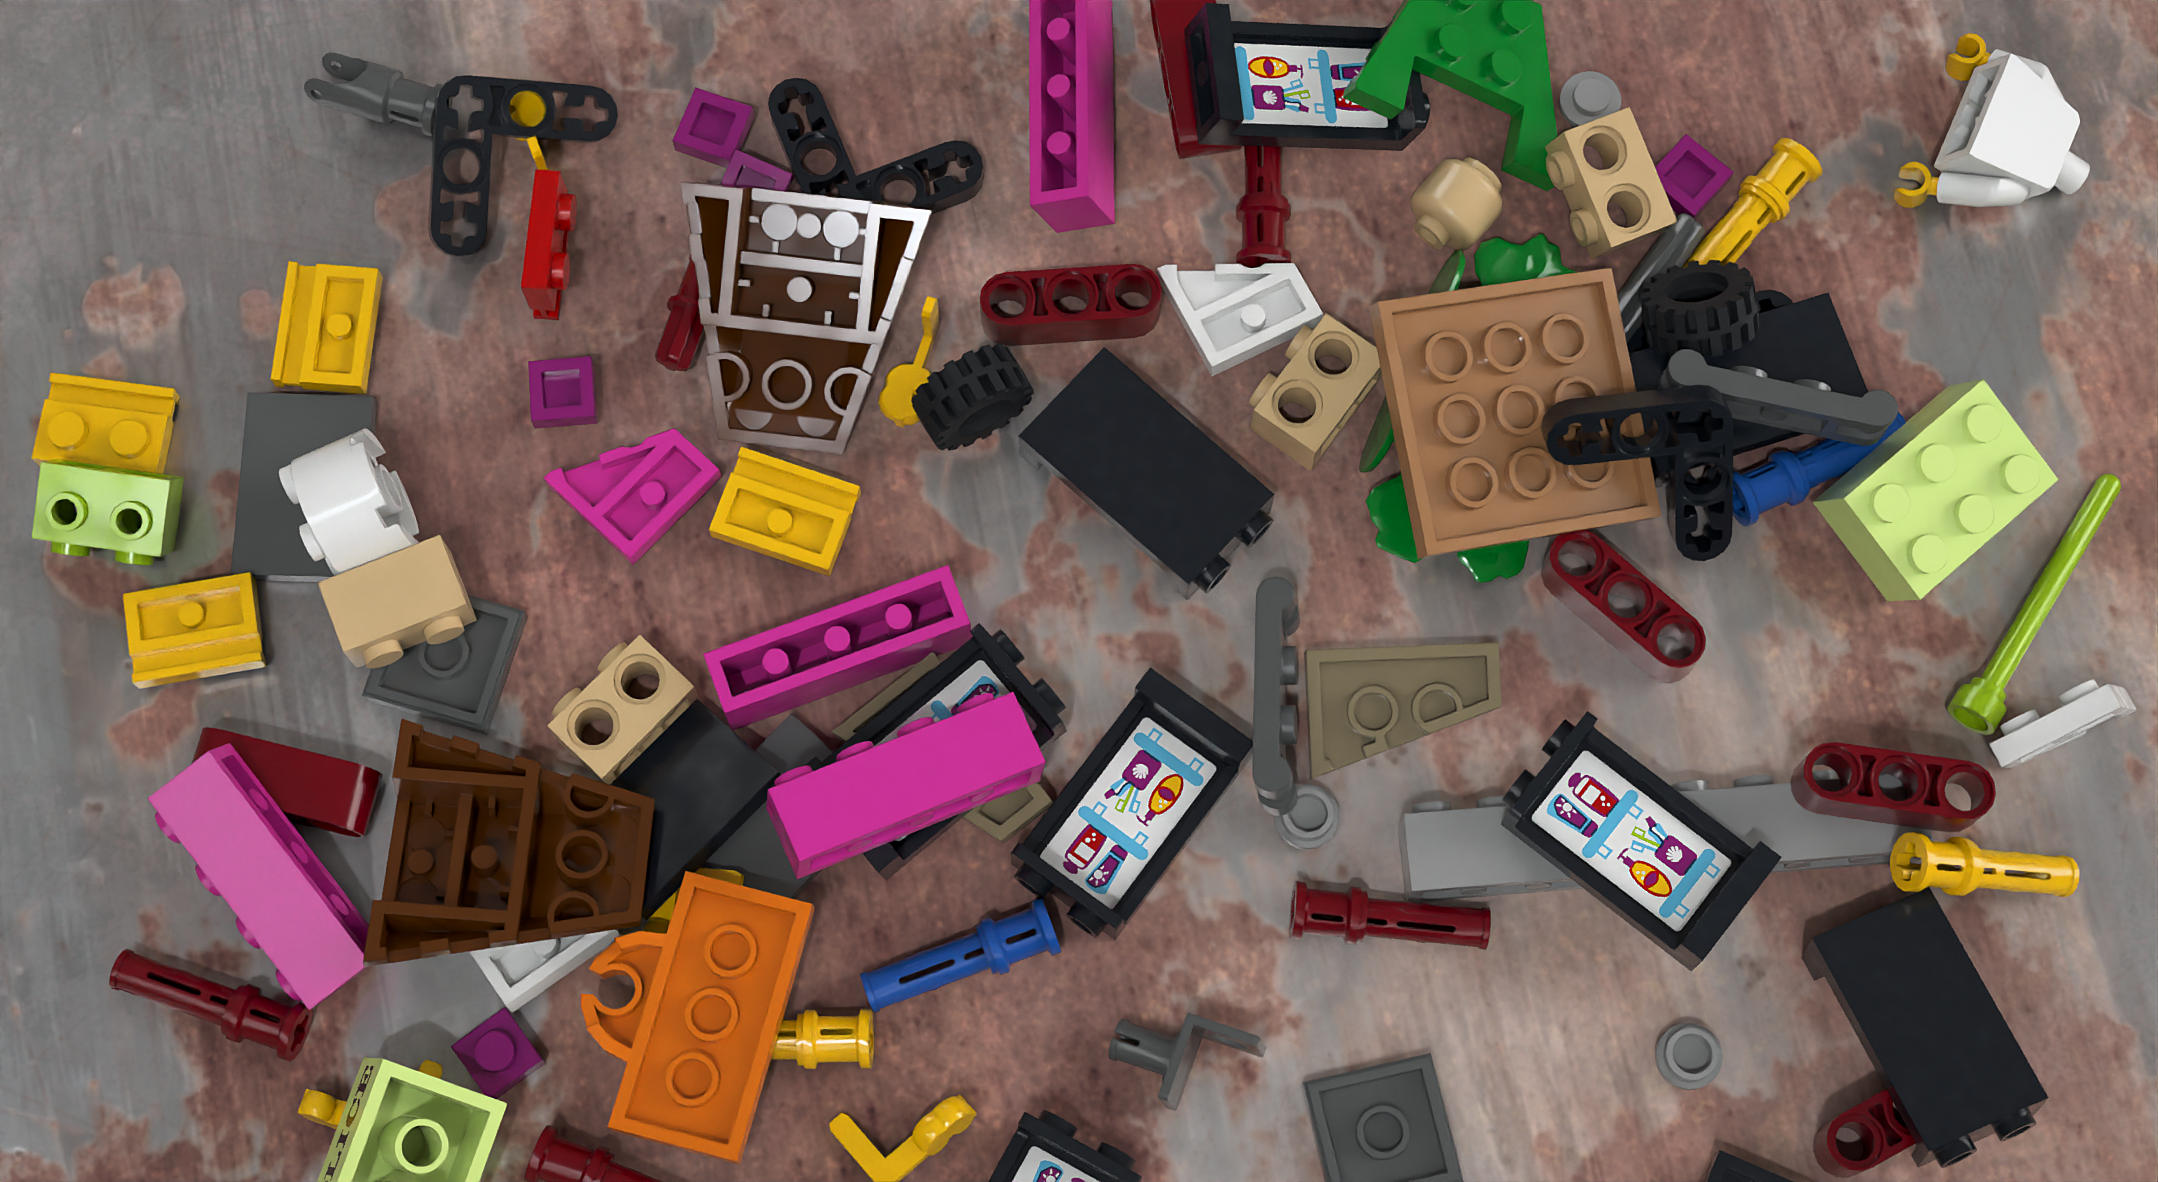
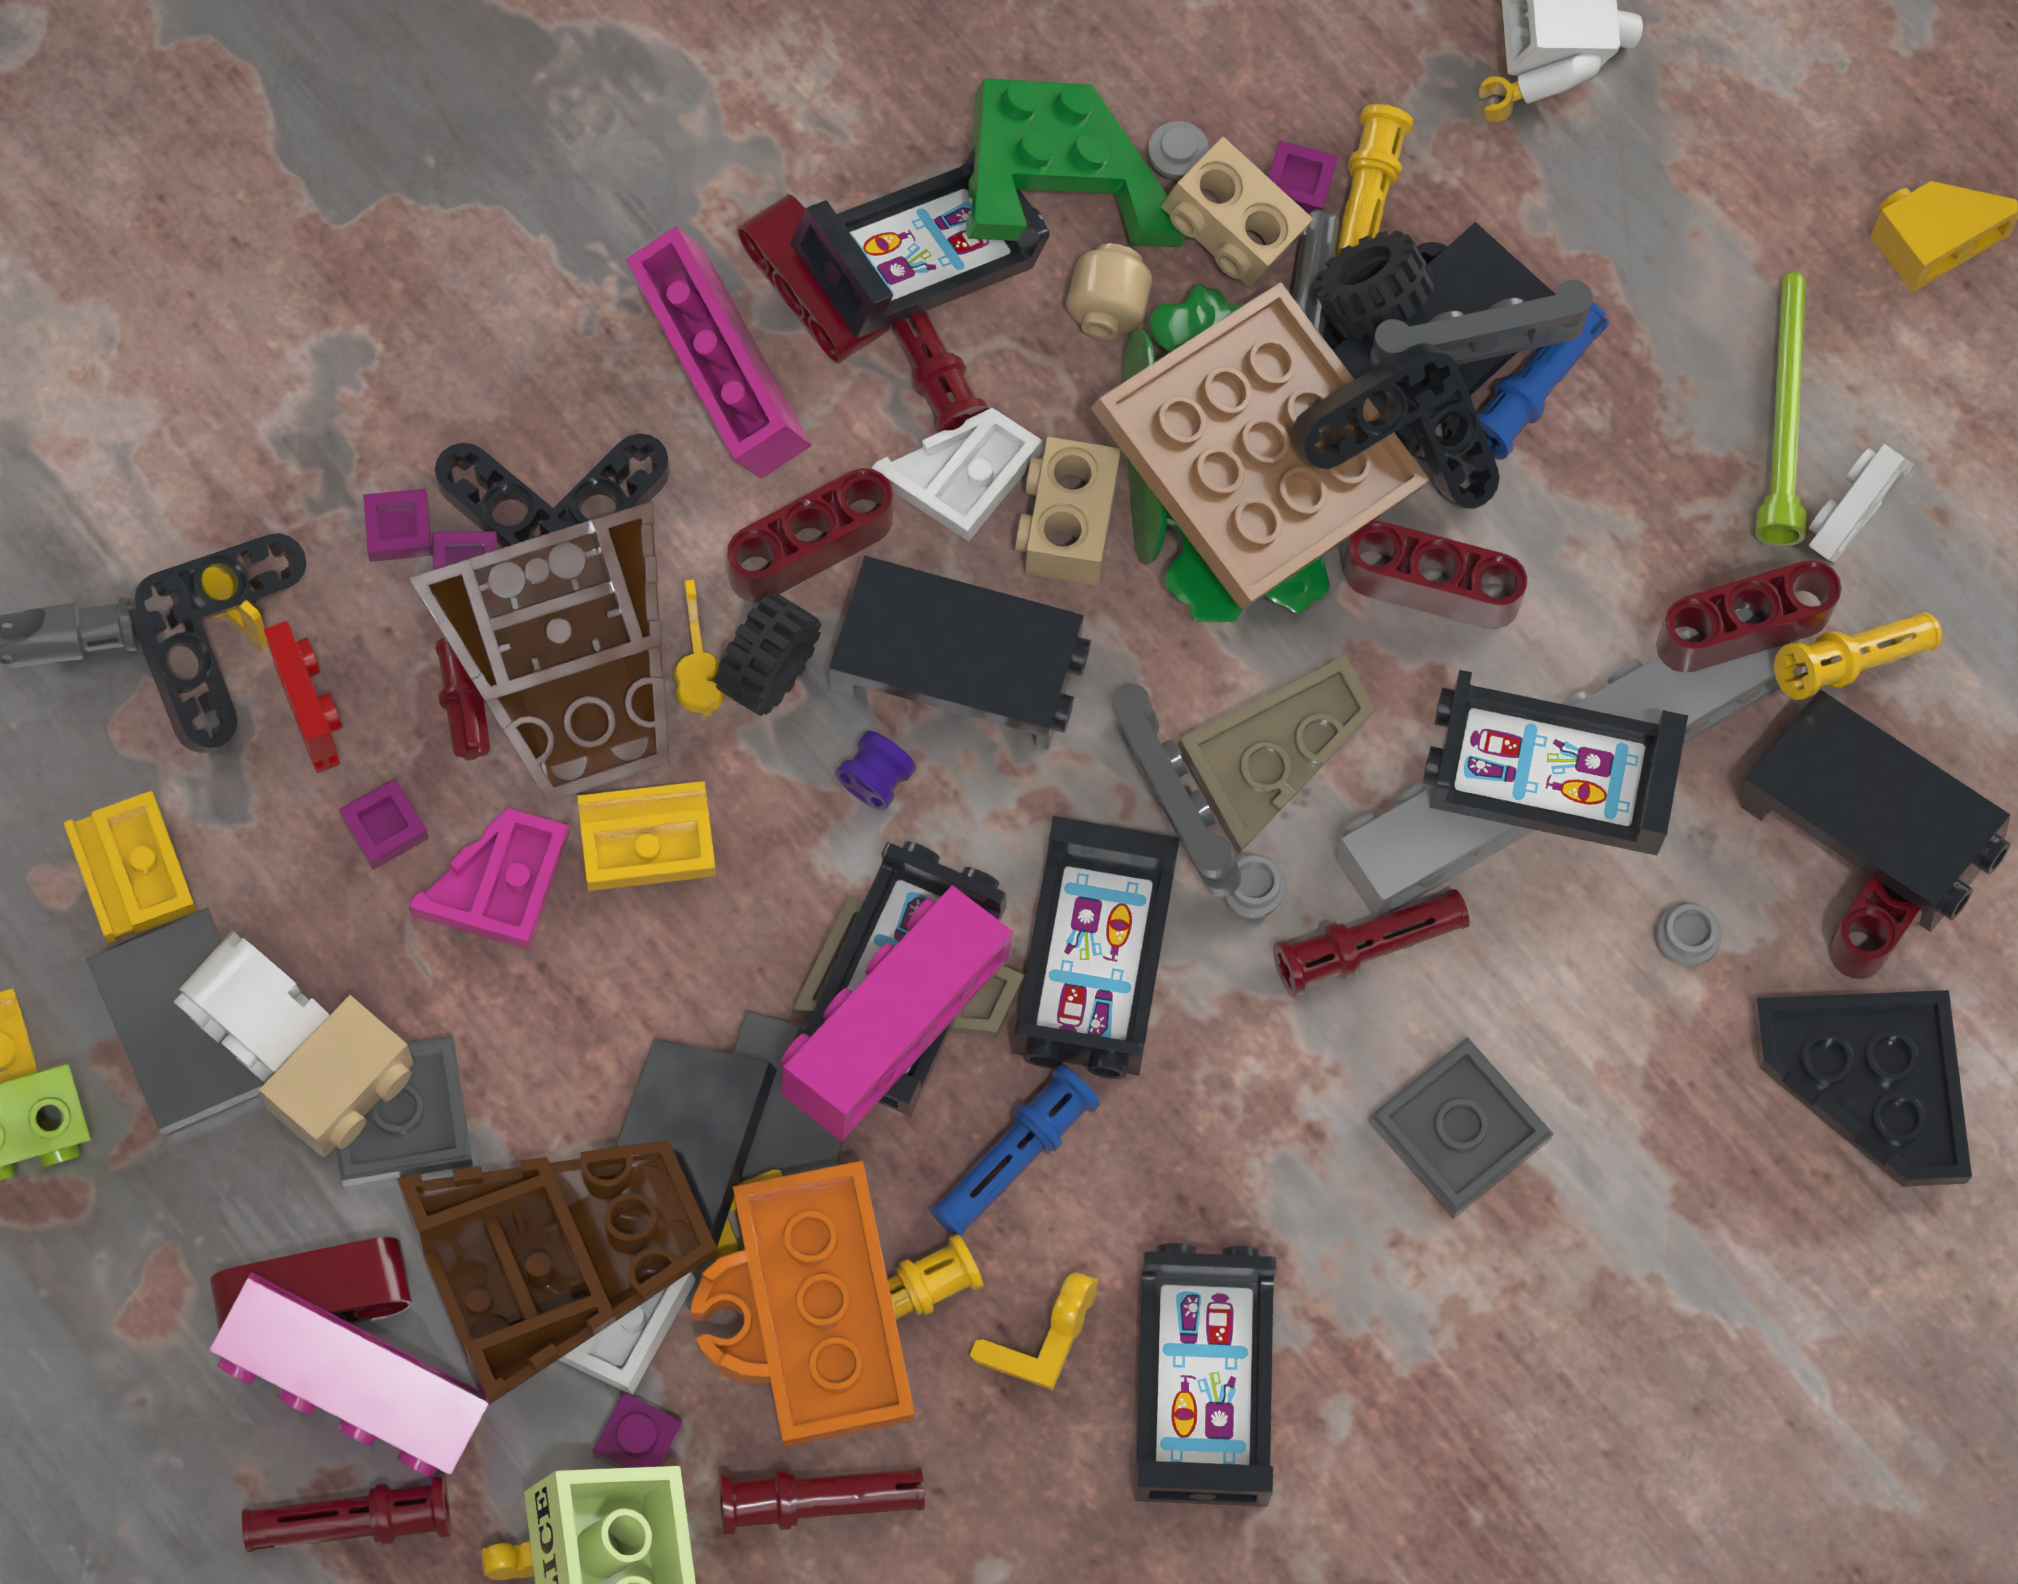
camera: 30 degrees left, 5 degrees down
yellow plate [123,572,267,689] -> none
tan brick [547,635,701,785] -> none
dark pink brick [703,565,972,731] -> none
dark grey bracket [1108,1013,1266,1111] -> none
yellowish green brick [1812,379,2059,601] -> none
none -> dark purple wheel [835,731,916,811]

